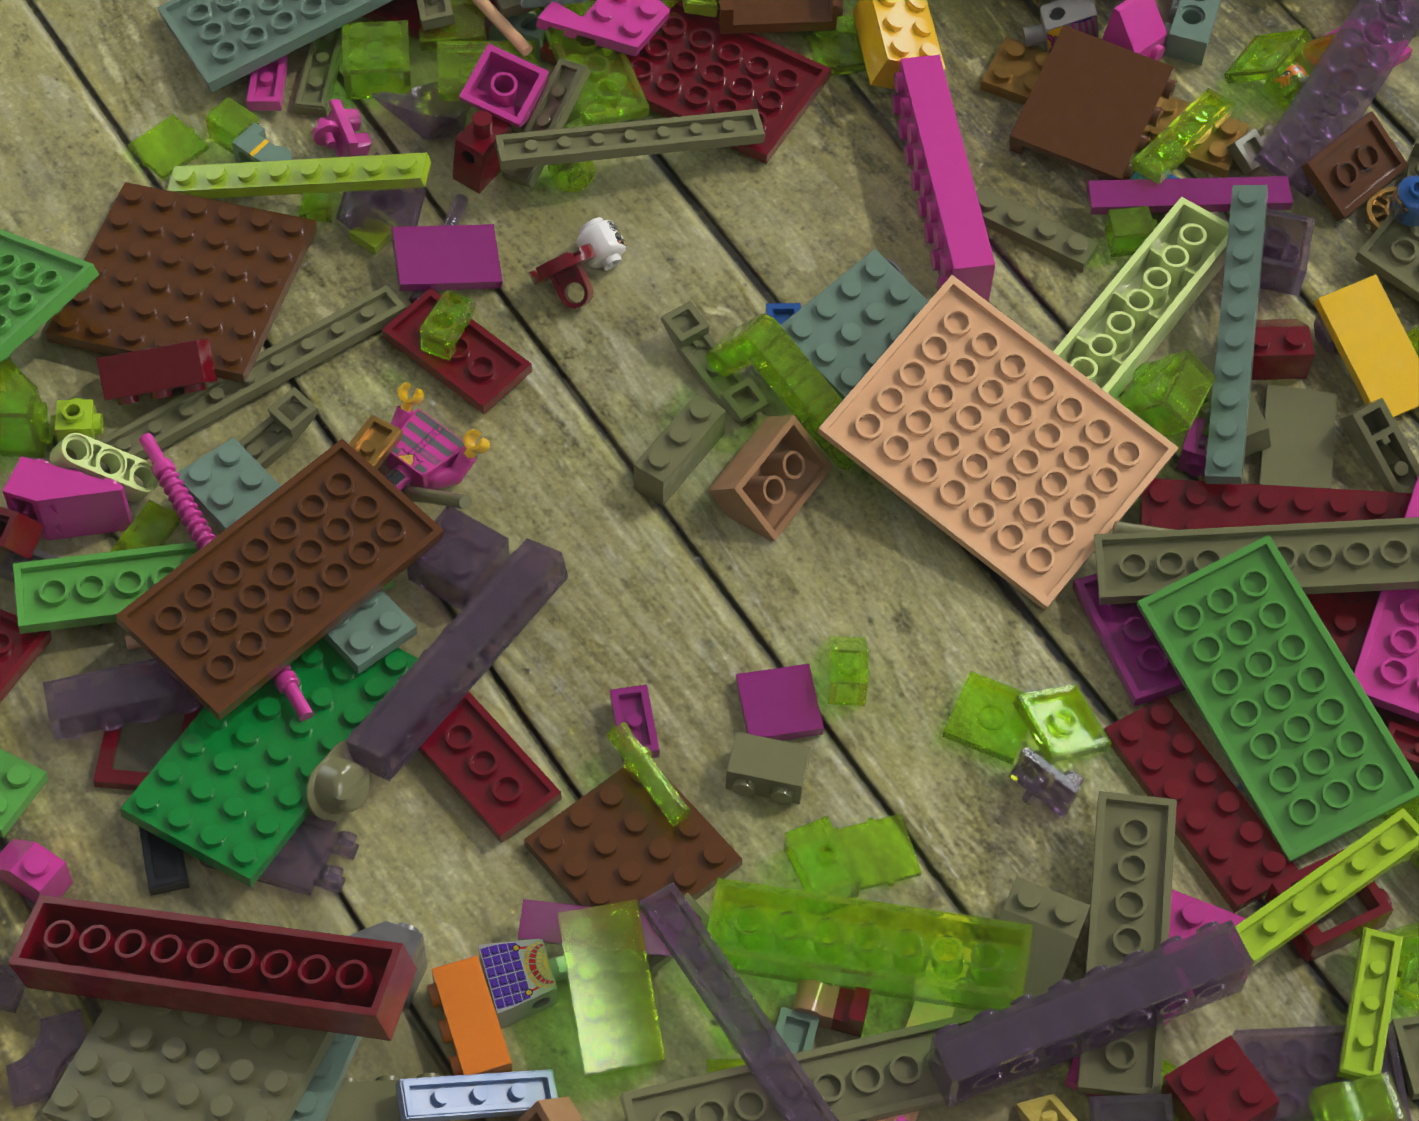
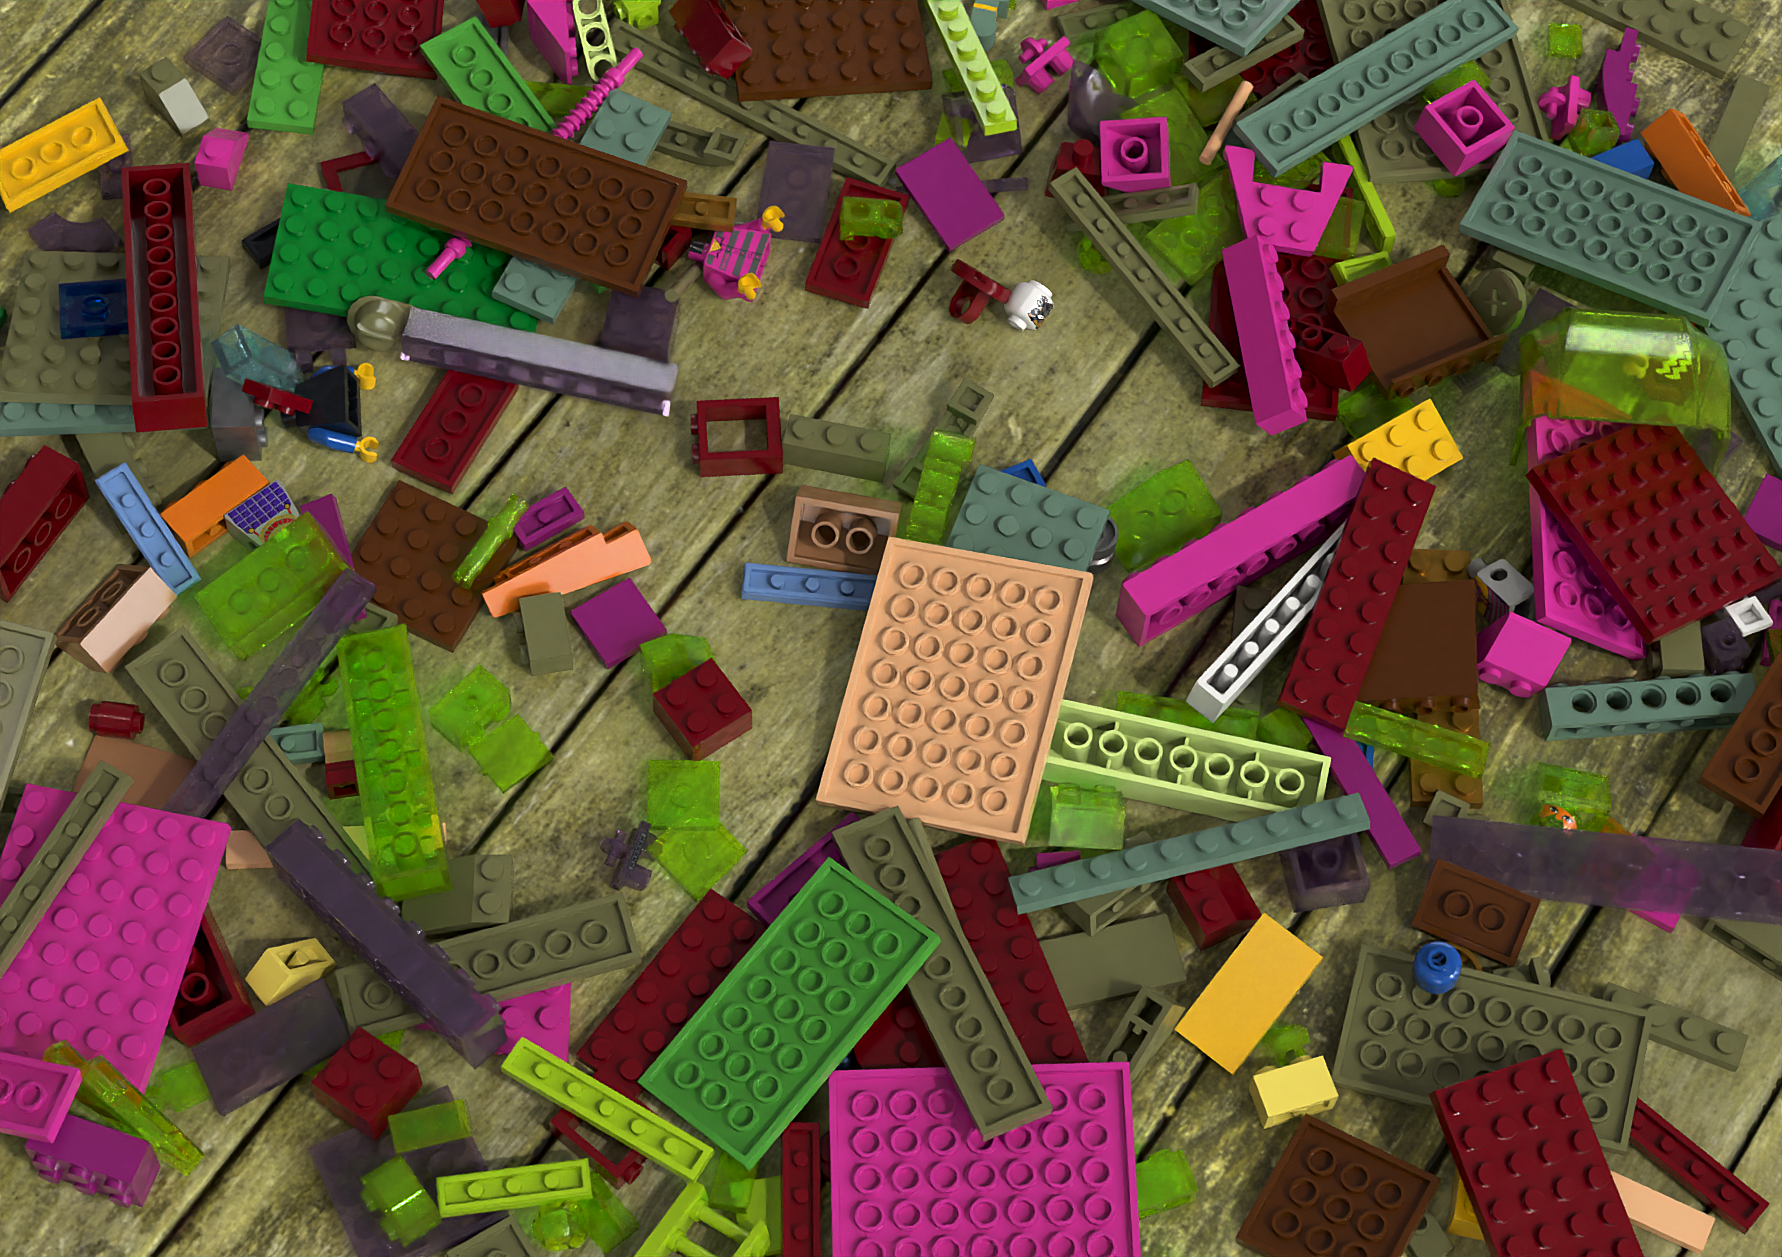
camera: 65 degrees right, 5 degrees up
none -> clear blue tile [59,279,129,339]
none -> clear light blue brick [211,324,306,393]
none -> dark red plate [241,378,314,416]
none -> black torso [280,363,379,463]
none -> clear neon green brick [388,1098,474,1154]
none -> orange wedge [481,521,651,618]
none -> dark red brick [652,657,752,765]
none -> dark red window [690,397,783,477]
none -> medium blue tile [741,563,878,611]
none -> tile [757,141,835,243]
none -> clear neon green slope [1106,459,1223,573]
none -> clear neon green plate [1115,690,1259,741]
none -> white brick [1186,519,1347,723]
none -> dark pink brick [1222,235,1308,436]
none -> dark red plate [1276,457,1436,733]
none -> dark red slope [1287,316,1372,392]

